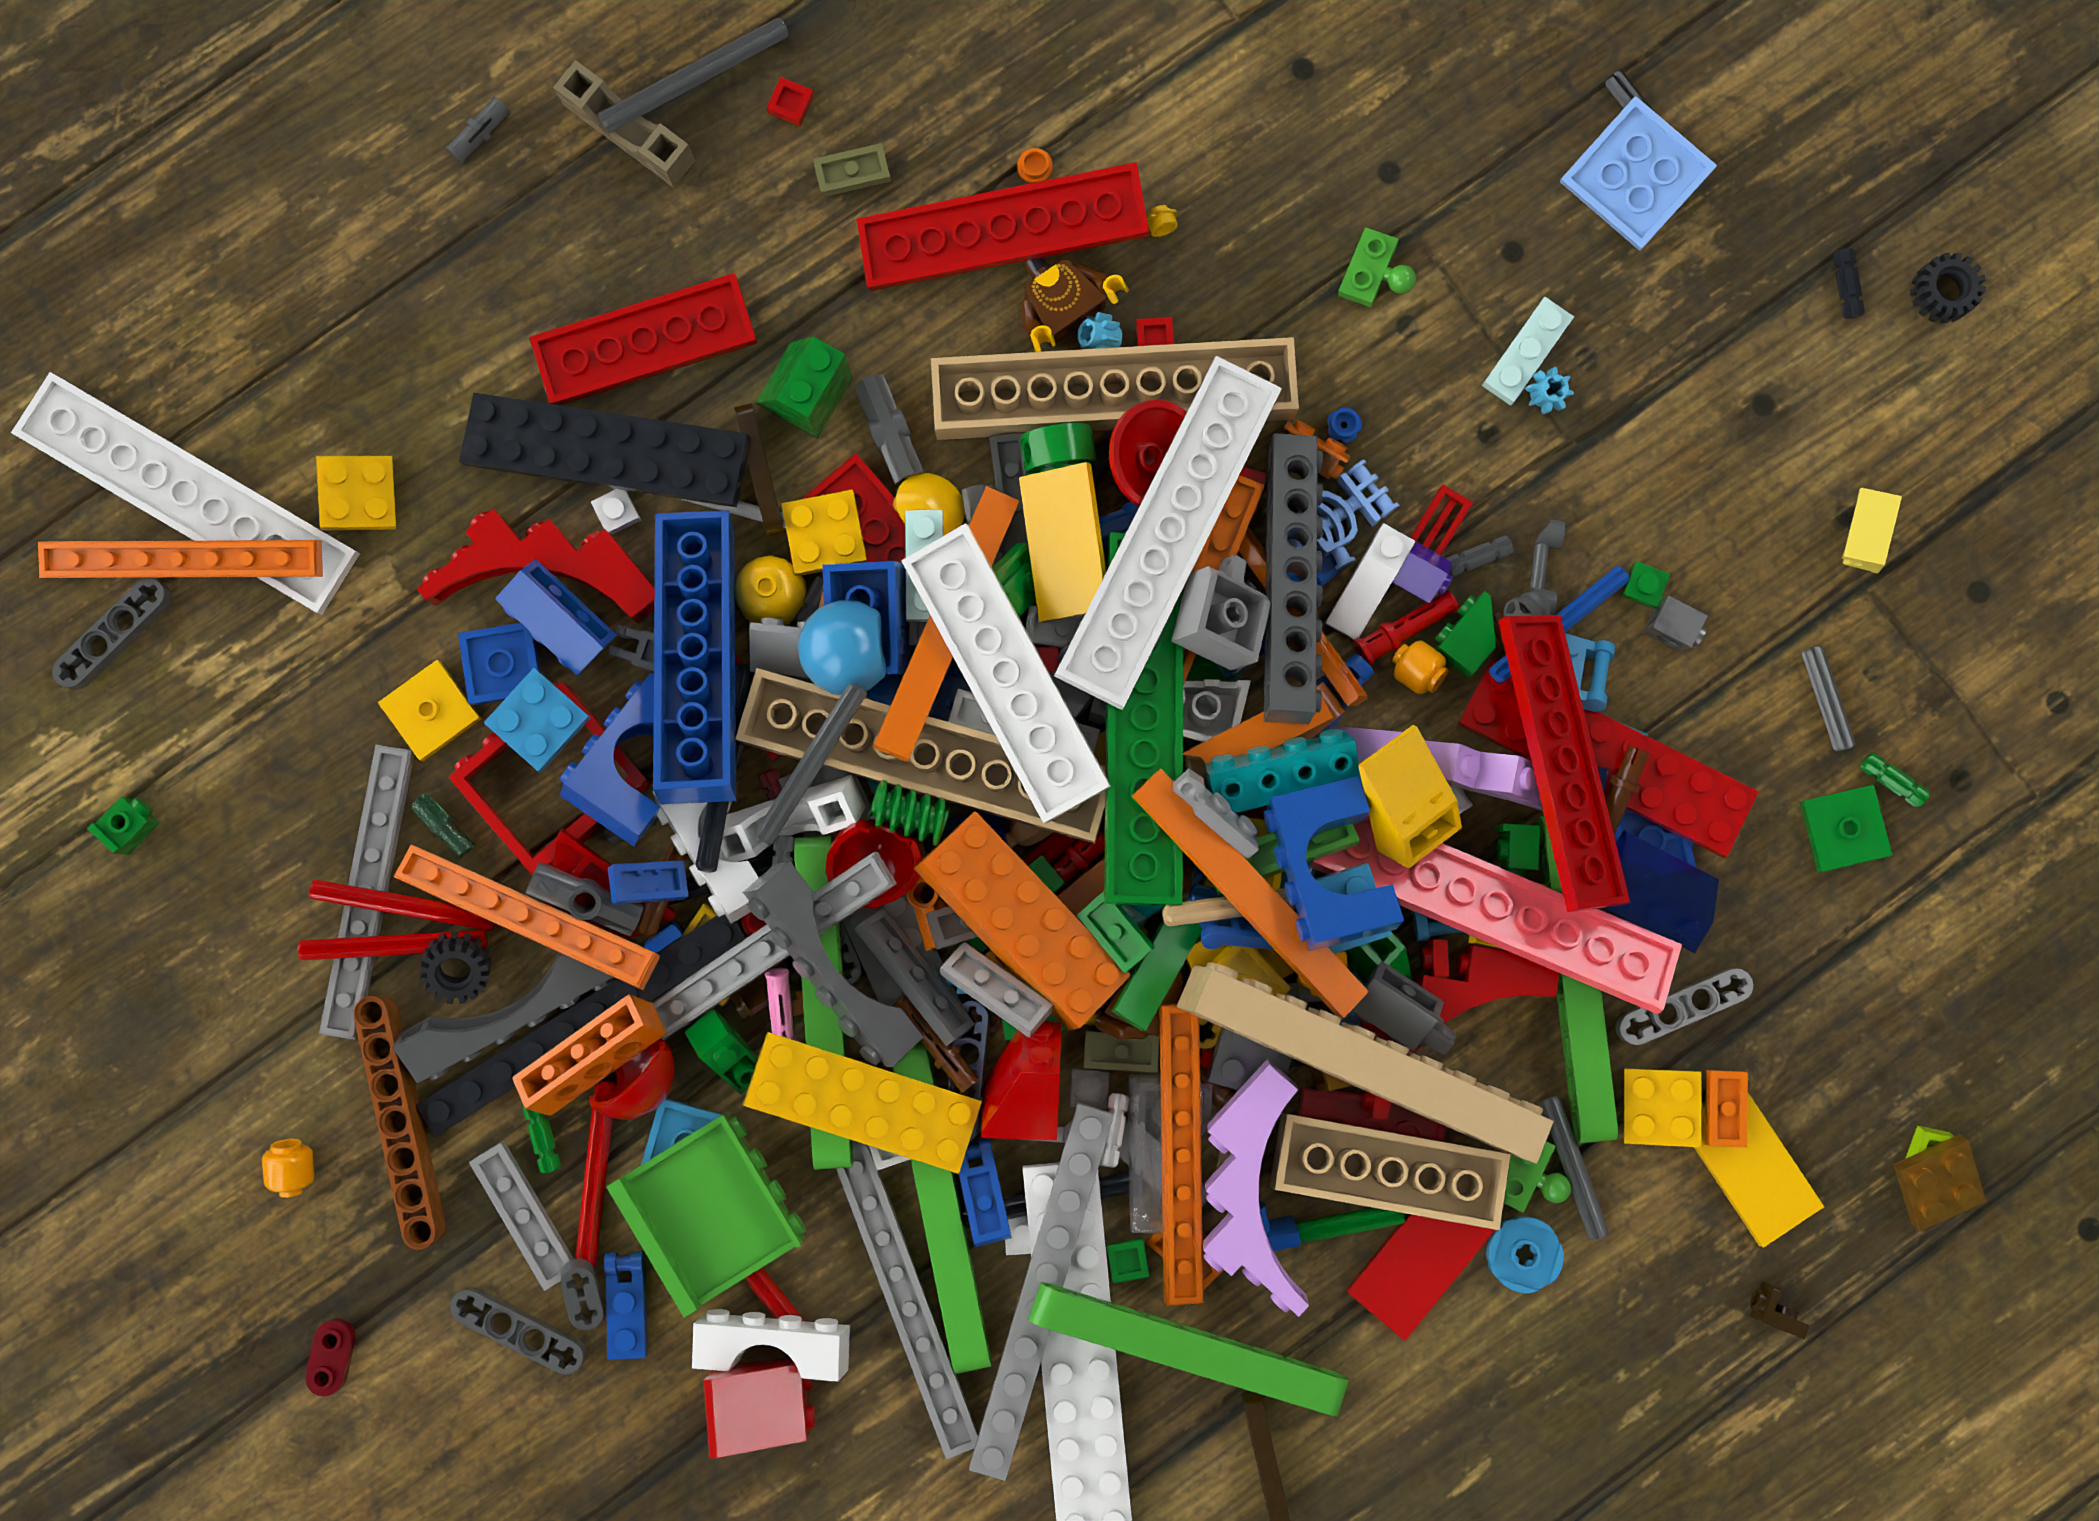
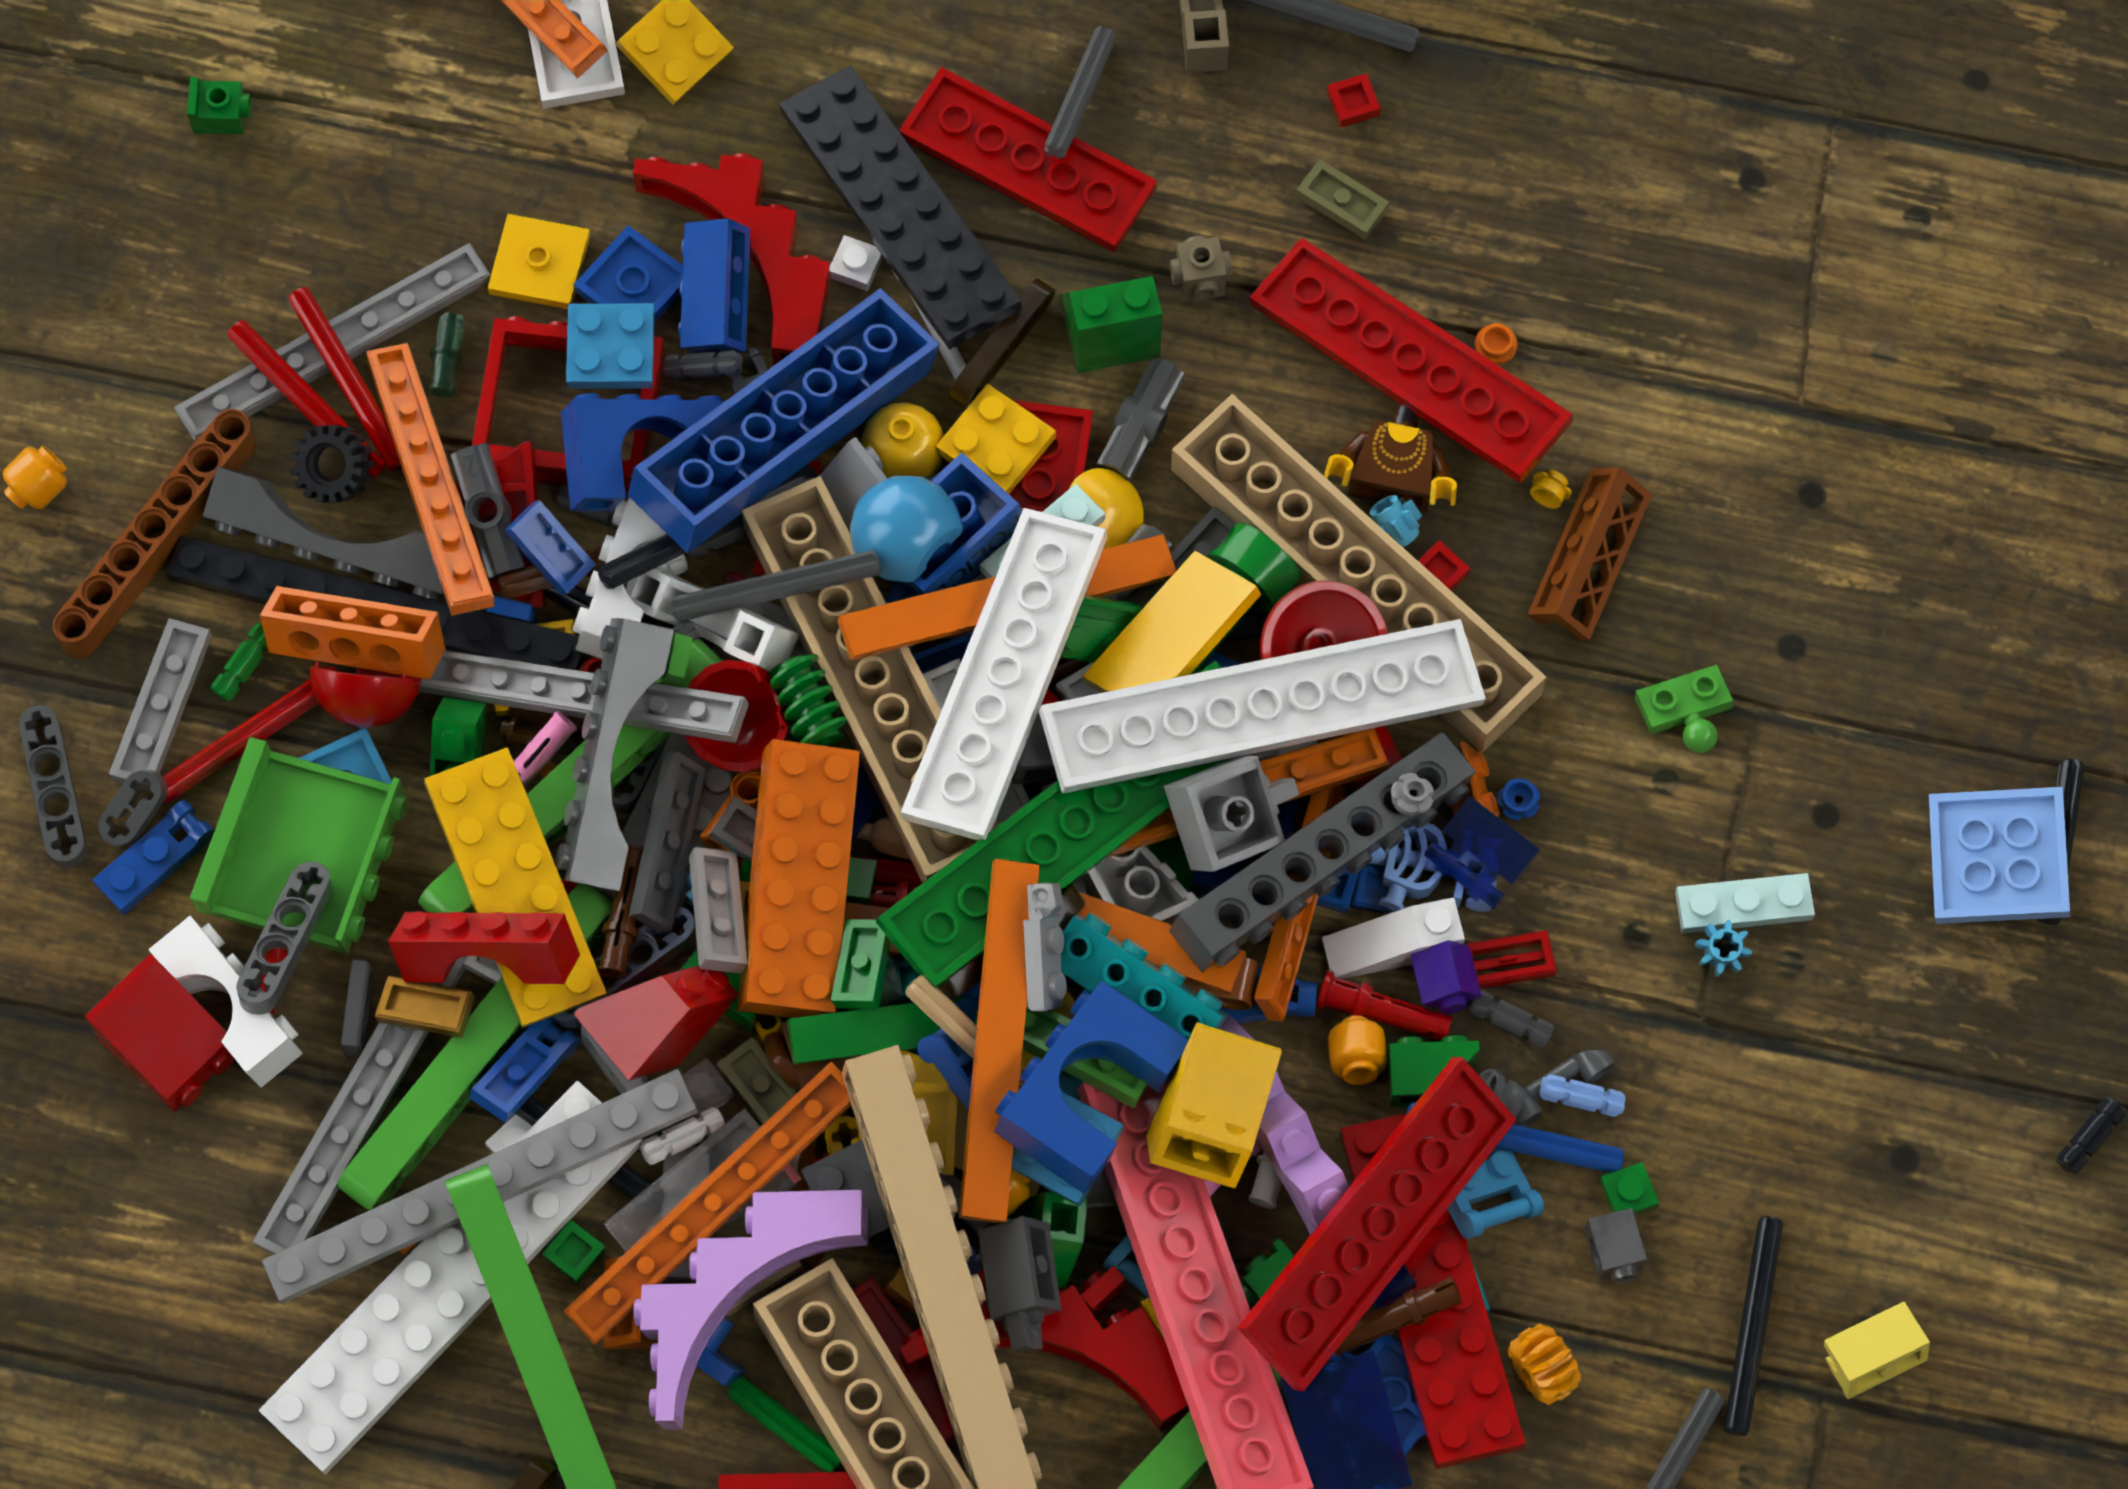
camera: 50 degrees right, 15 degrees down
none -> dark grey beam [236,861,332,1015]
none -> dark grey tile [341,960,375,1059]
none -> pearl gold tile [375,976,475,1038]
none -> red arch [388,911,580,984]
none -> bright green plate [658,633,693,686]
none -> dark grey axle [663,350,743,379]
none -> dark grey axle [1044,25,1116,159]
none -> dark tan brick [1170,236,1232,303]
none -> light grey plate [1391,773,1434,816]
none -> clear blue plate [1424,796,1540,909]
none -> light orange gear [1508,1324,1581,1405]
none -> dark orange fence [1527,467,1652,641]
none -> light blue axle [1539,1074,1626,1117]
none -> black axle [1724,1216,1783,1436]

